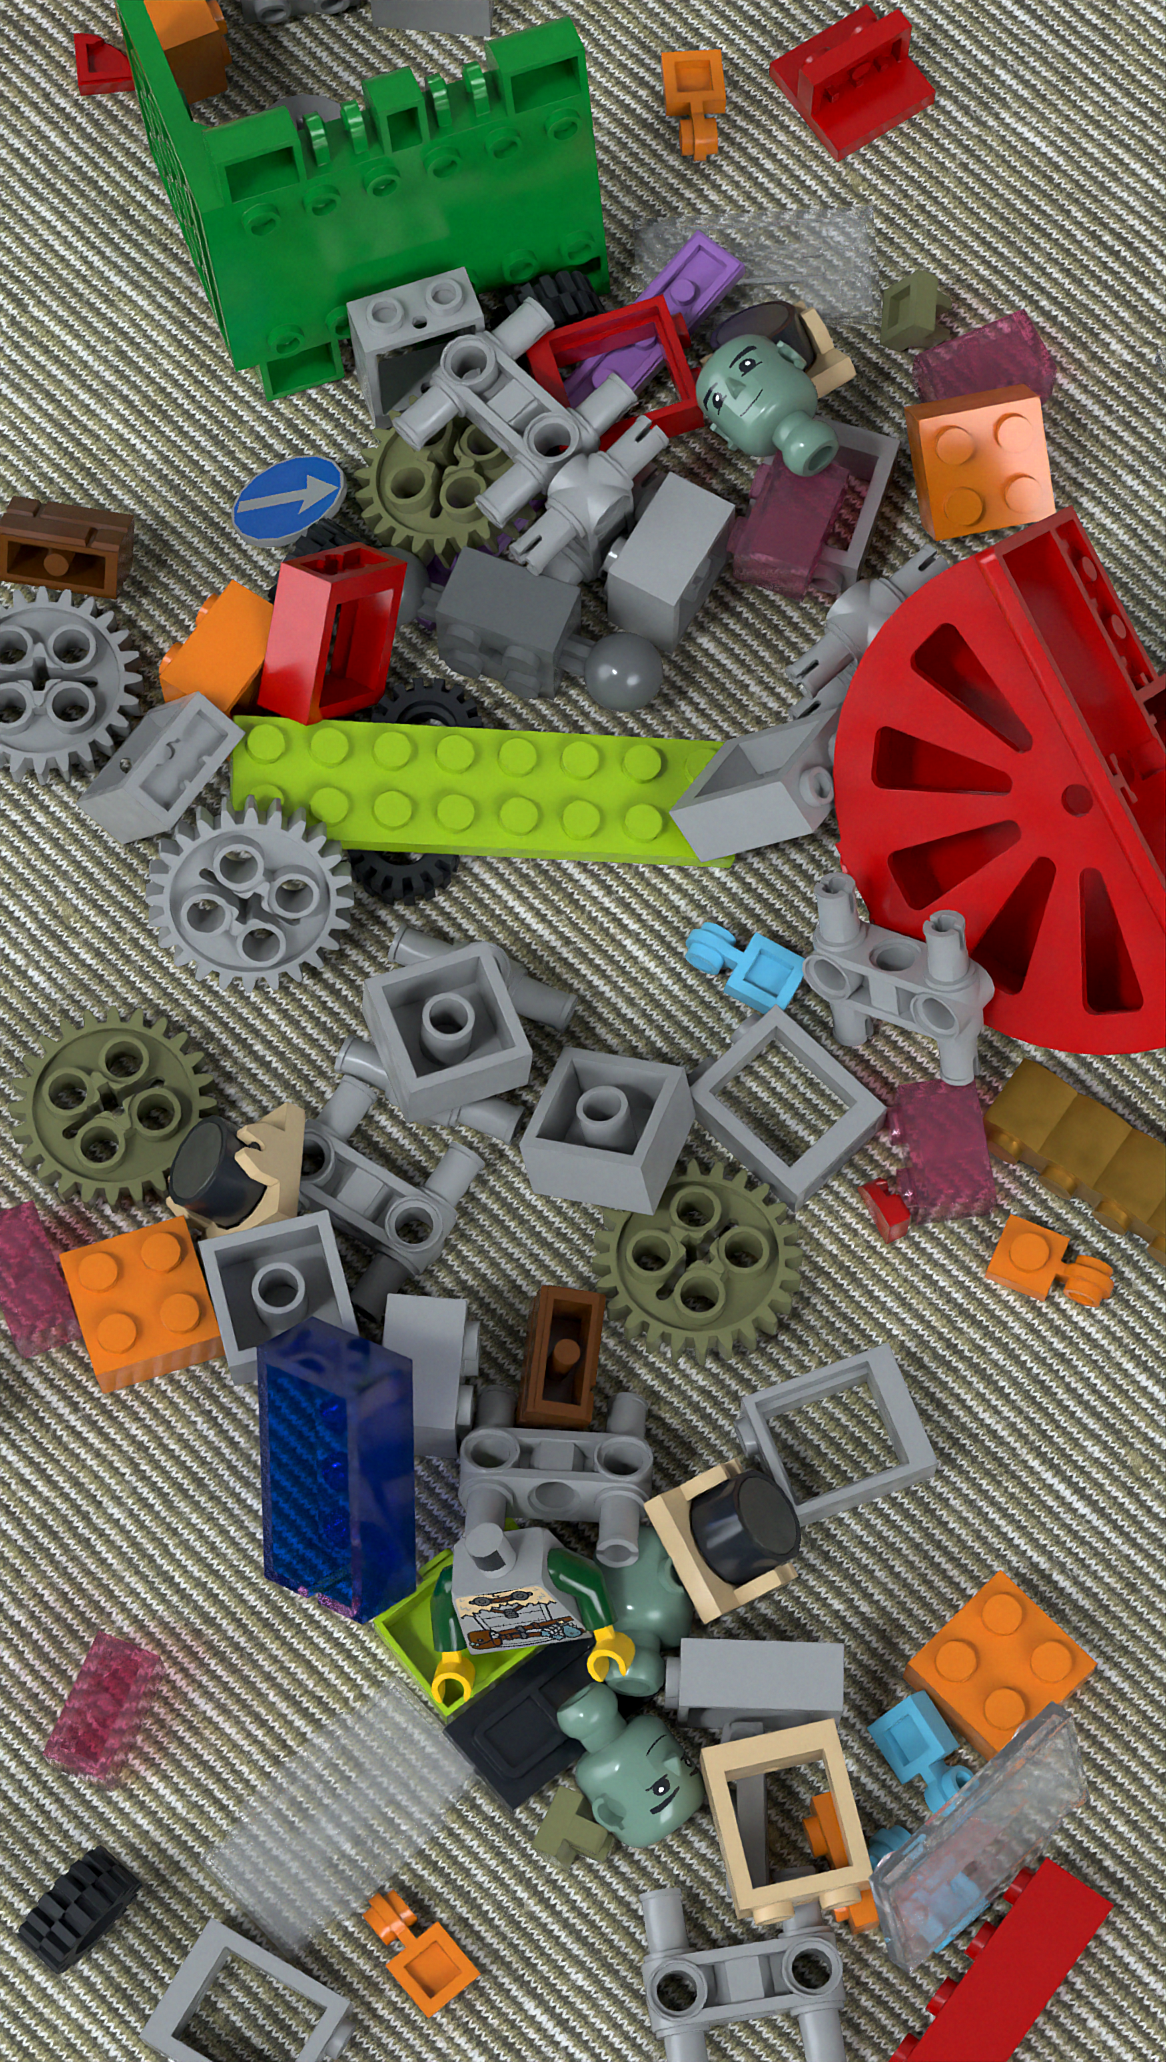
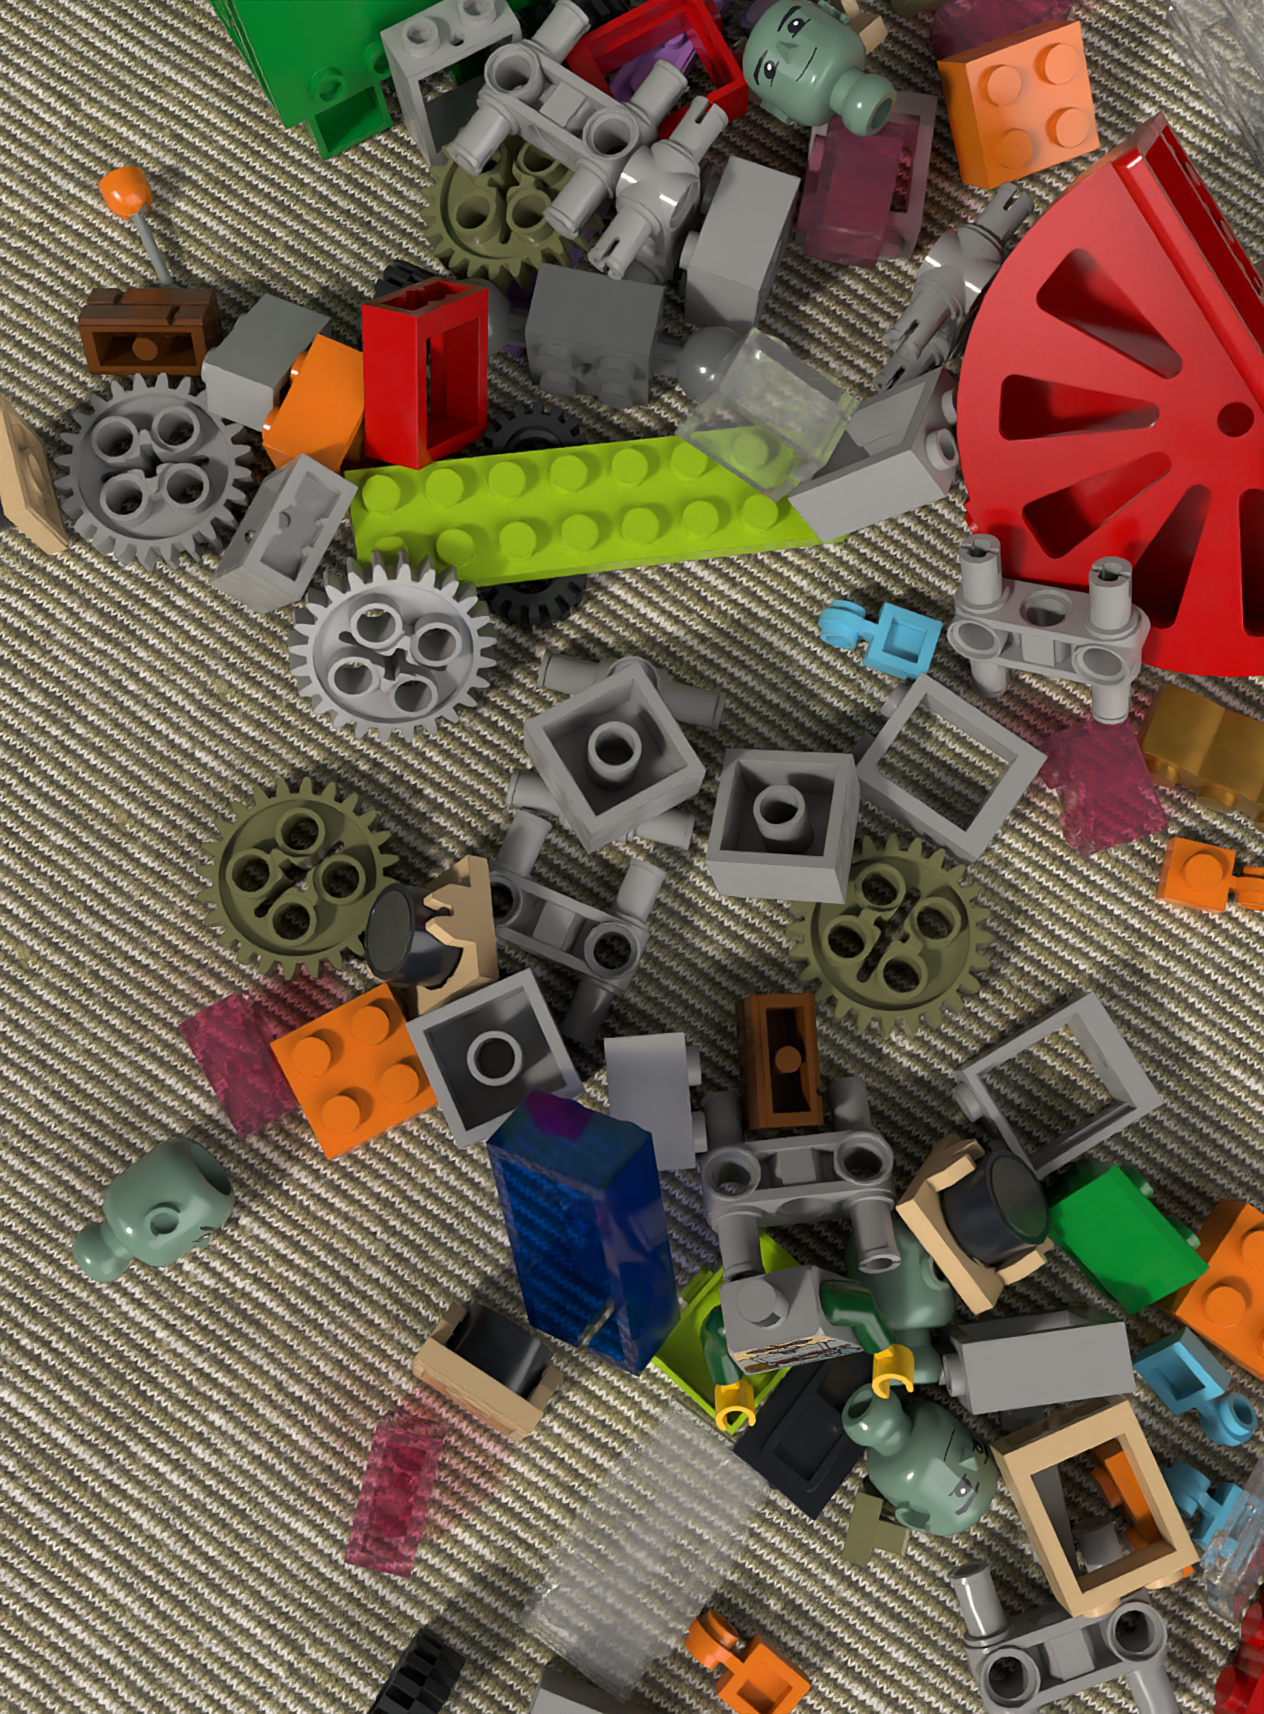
camera: 10 degrees left, 10 degrees up
blue piece [231,455,347,548] -> none
red tile [857,1177,911,1245] -> none
none -> orange hinge [98,166,181,288]
none -> light grey brick [201,293,332,432]
none -> piece [411,1301,564,1442]
none -> clear piece [674,326,860,502]
none -> green slope [1044,1159,1210,1315]

